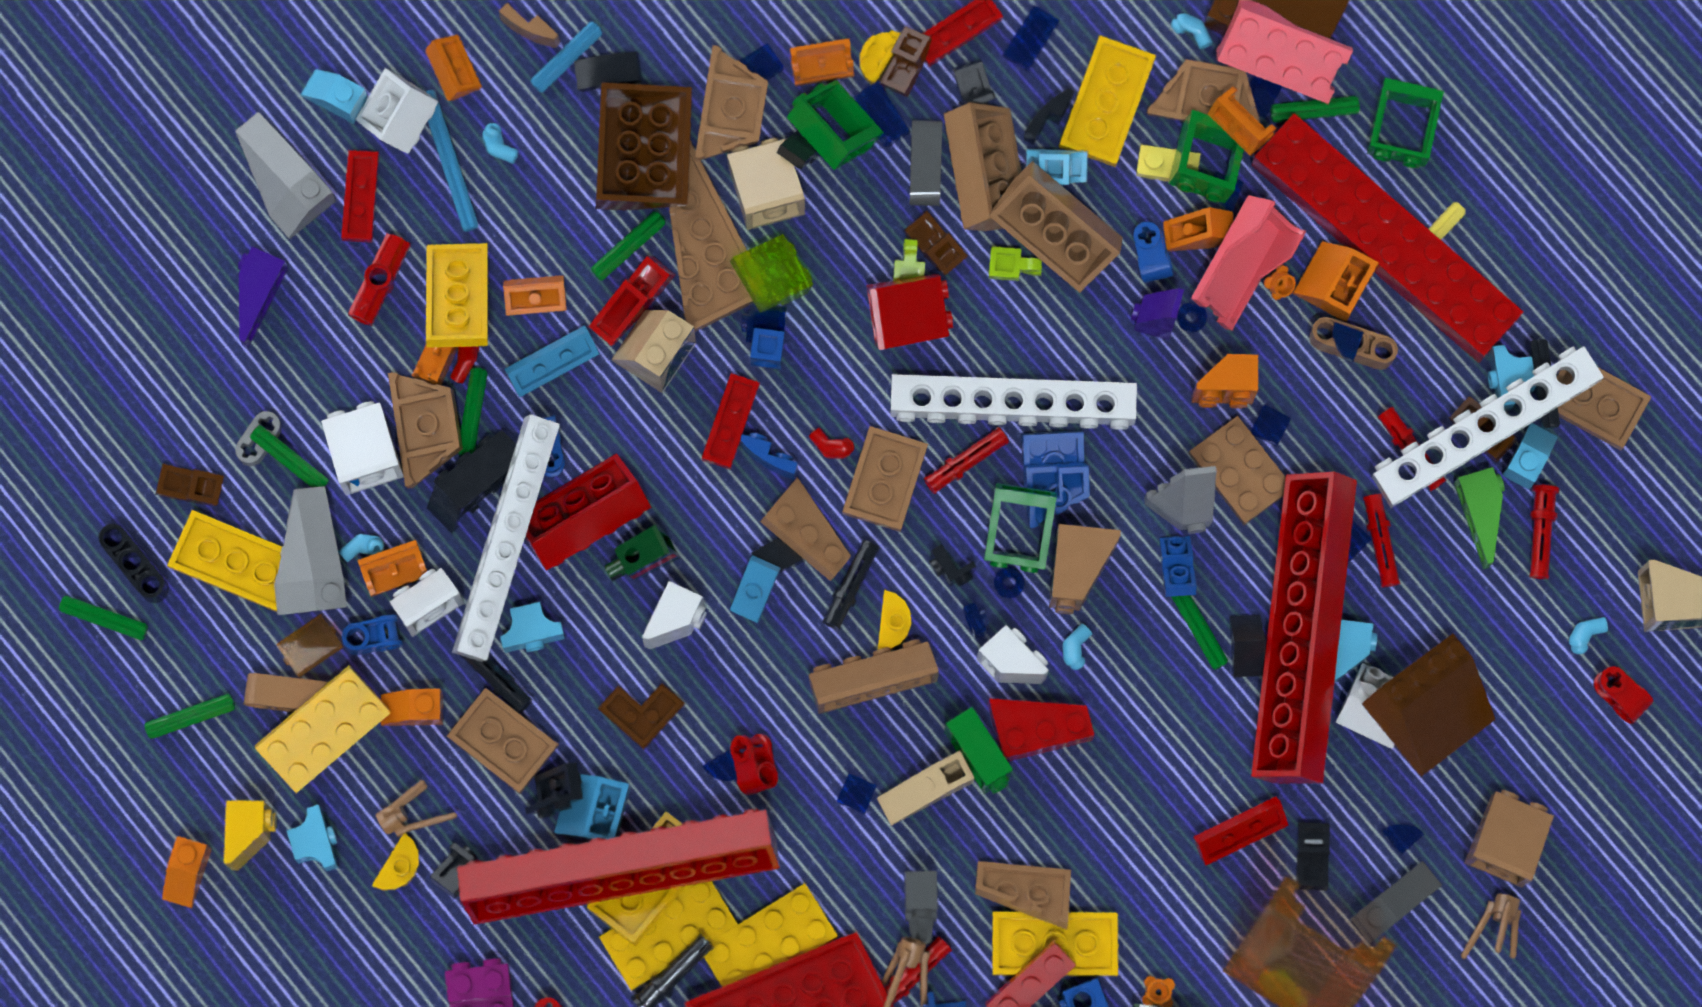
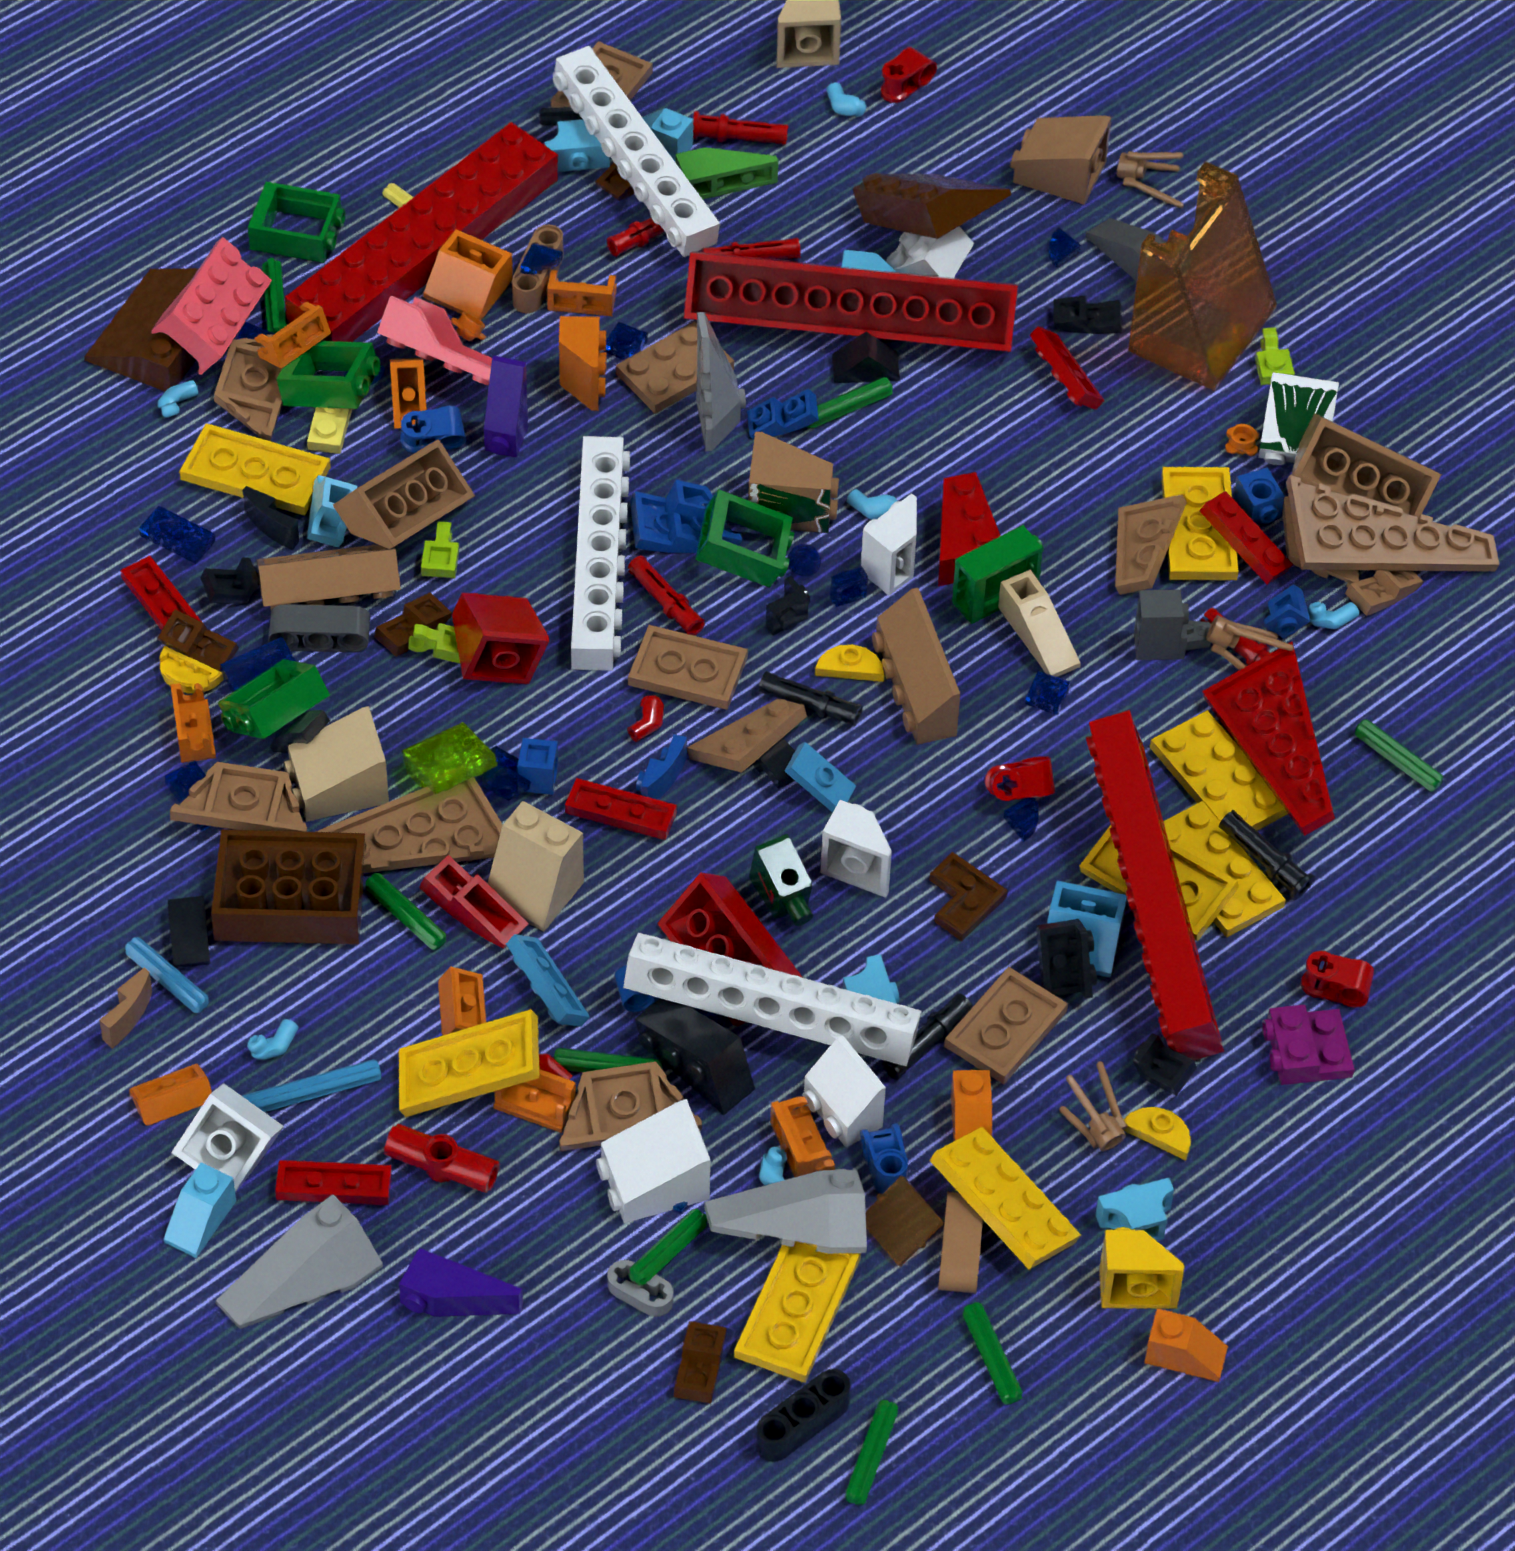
camera: 90 degrees left, 25 degrees down
none -> orange hinge [547,270,617,316]

